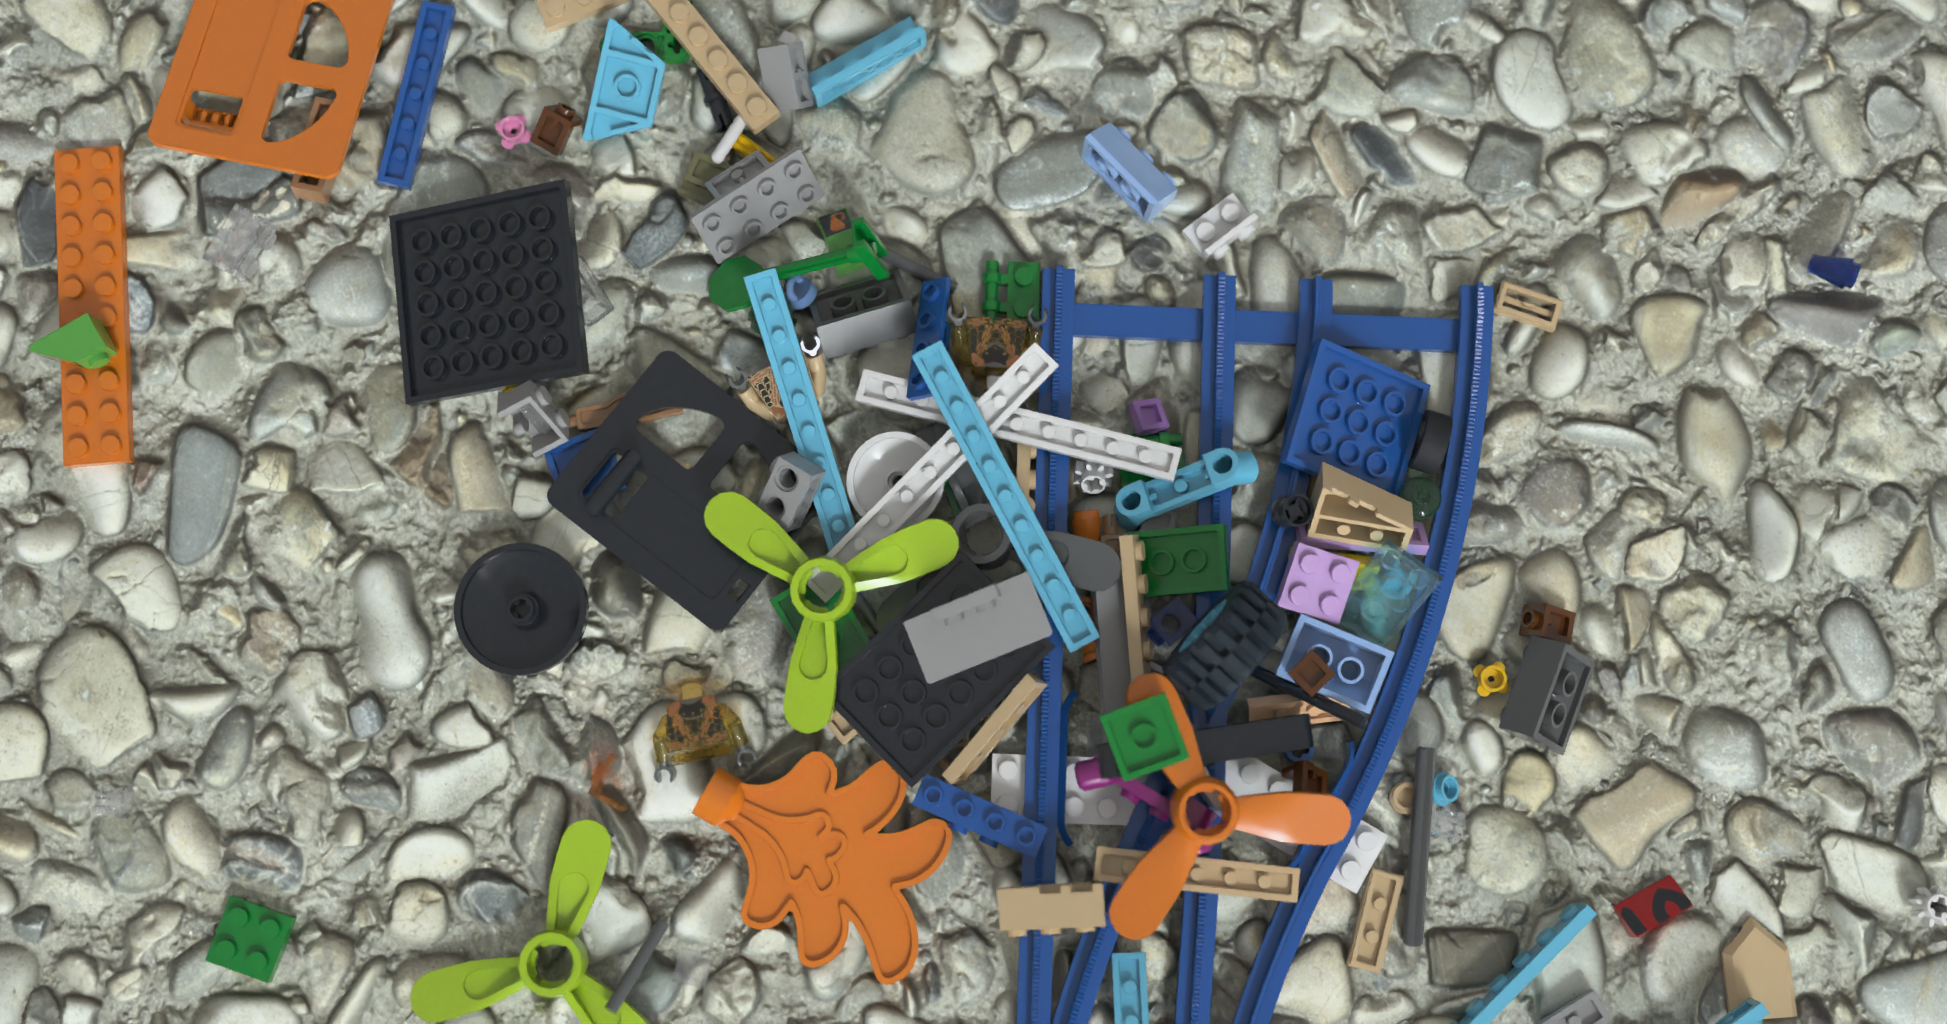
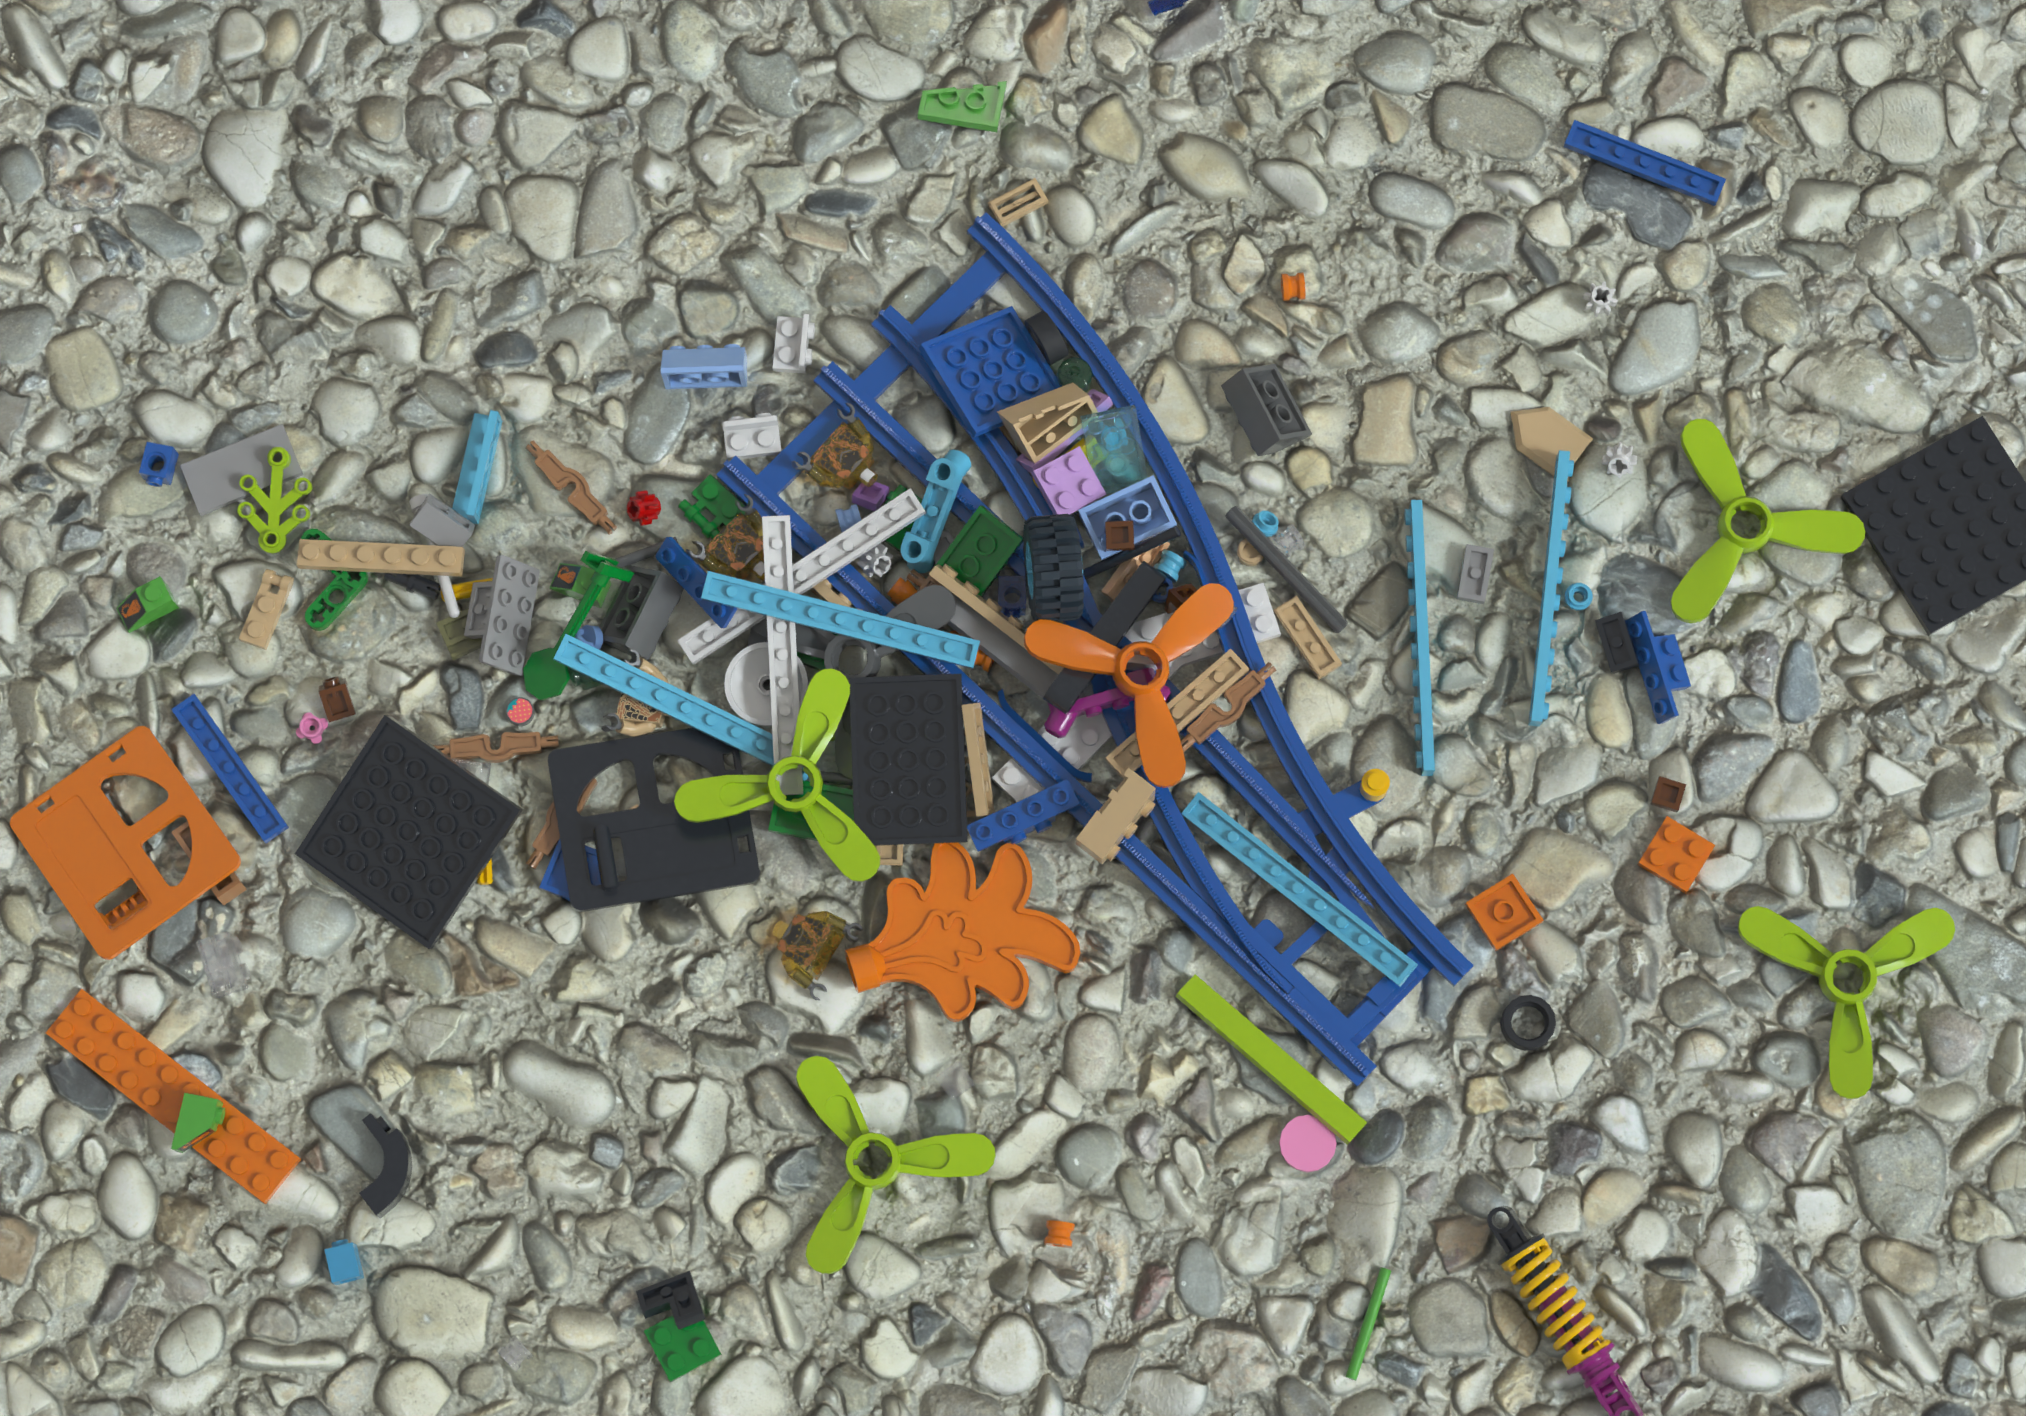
camera: 40 degrees left, 5 degrees down
black dish [454,543,589,676] -> none
light grey window [497,380,571,458] -> none
medium azure wing [582,18,667,142] -> none
clear orange bracket [588,753,628,812] -> none
dark grey bar [604,919,669,1014] -> none
light grey brick [756,451,826,533] -> none
light grey bracket [904,572,1053,684] -> none
green plate [1099,691,1190,782] -> none
black wheel [1270,493,1314,529] -> none
yellow plate [1473,661,1509,697] -> none
reddish brown bracket [1519,604,1576,645] -> none
slope [1612,875,1693,938] -> none
none -> dark azure brick [324,1239,364,1285]
none -> black arch [359,1113,412,1218]
none -> medium nougat piece [433,732,559,763]
none -> tile [506,697,535,726]
none -> medium nougat piece [526,440,617,535]
none -> red gear [626,490,661,526]
none -> black plate [636,1271,705,1329]
none -> white bracket [722,413,782,461]
none -> torso [792,403,878,489]
none -> light blue wheel [835,504,861,533]
none -> bright green wing [918,81,1007,132]
none -> medium azure wheel [1154,549,1187,583]
none -> medium nougat piece [1181,662,1276,753]
none -> orange wheel [1281,272,1305,301]

